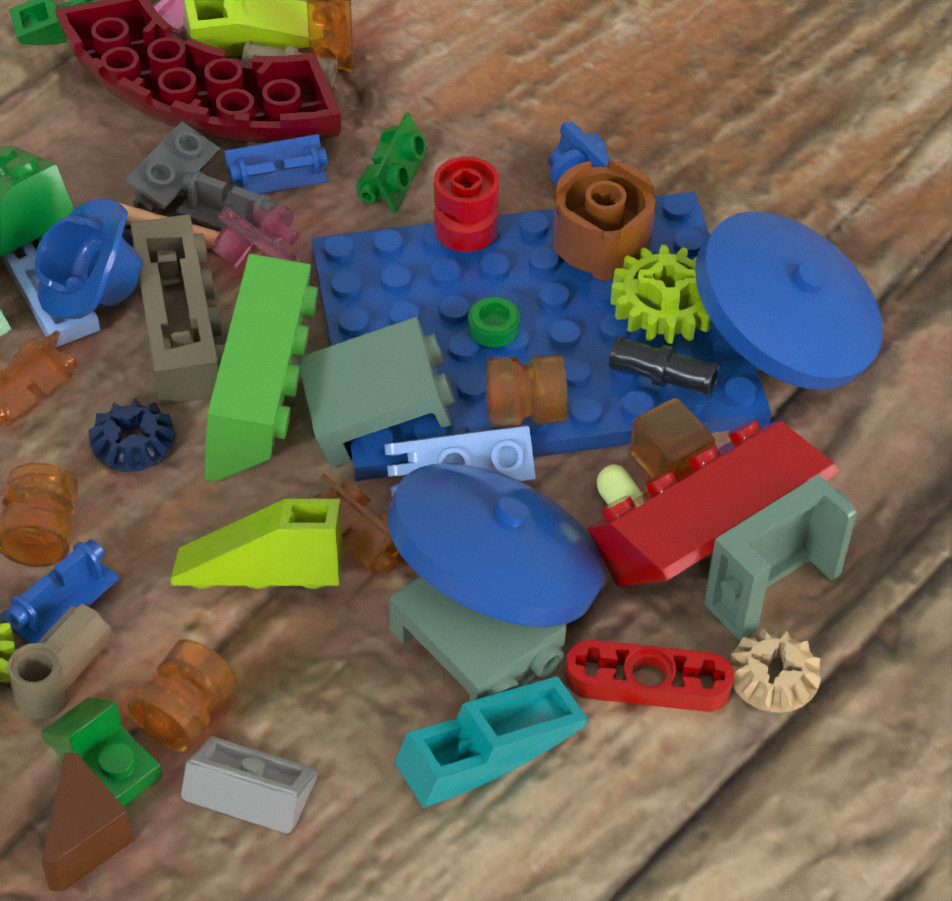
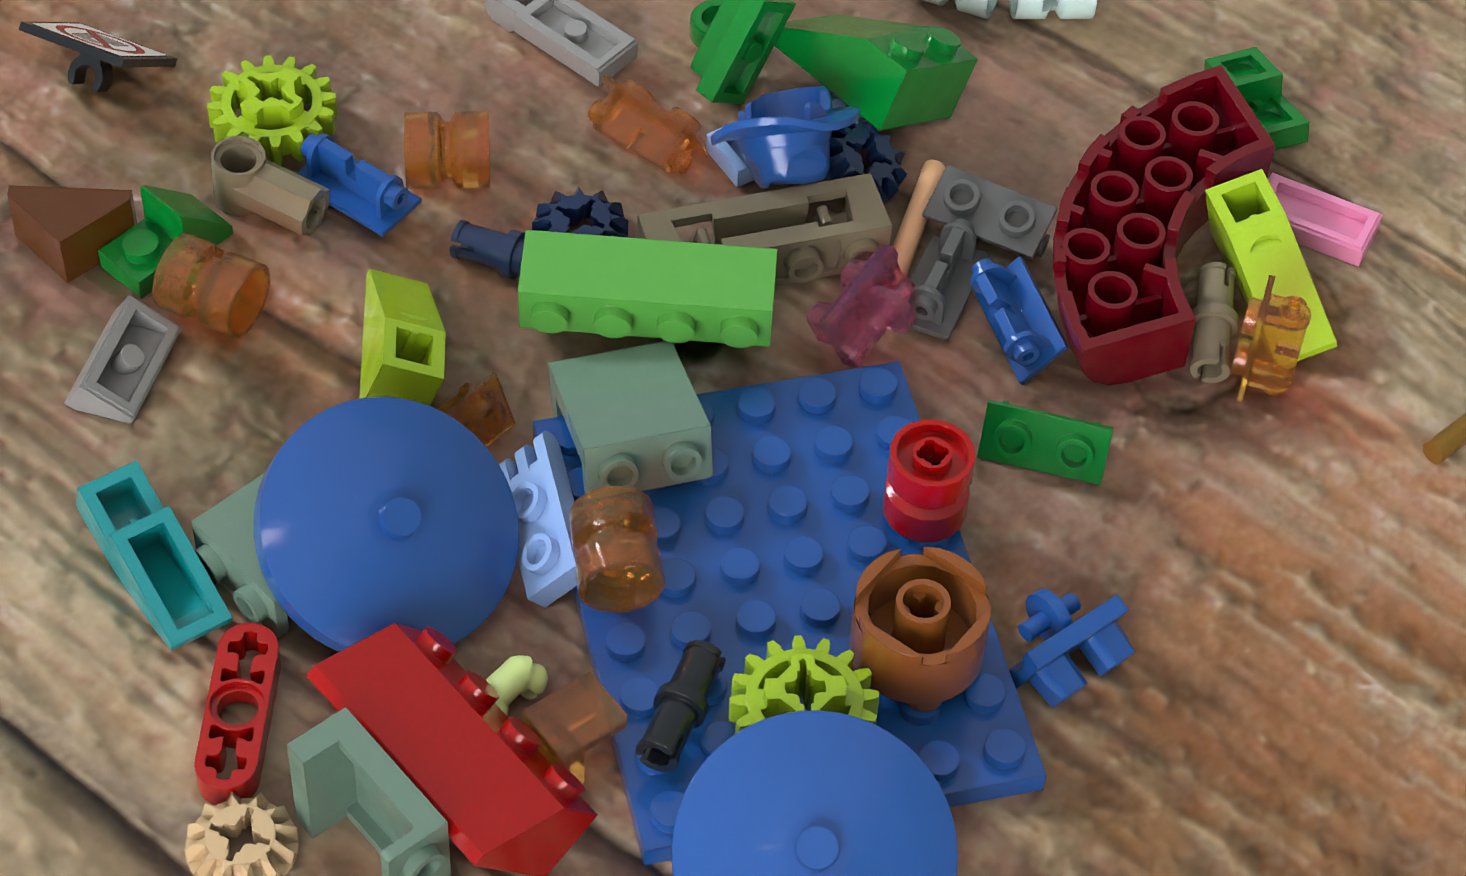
camera: 85 degrees right, 0 degrees up
green tile [468,297,520,347] -> none
none -> dark blue pin [450,220,525,279]

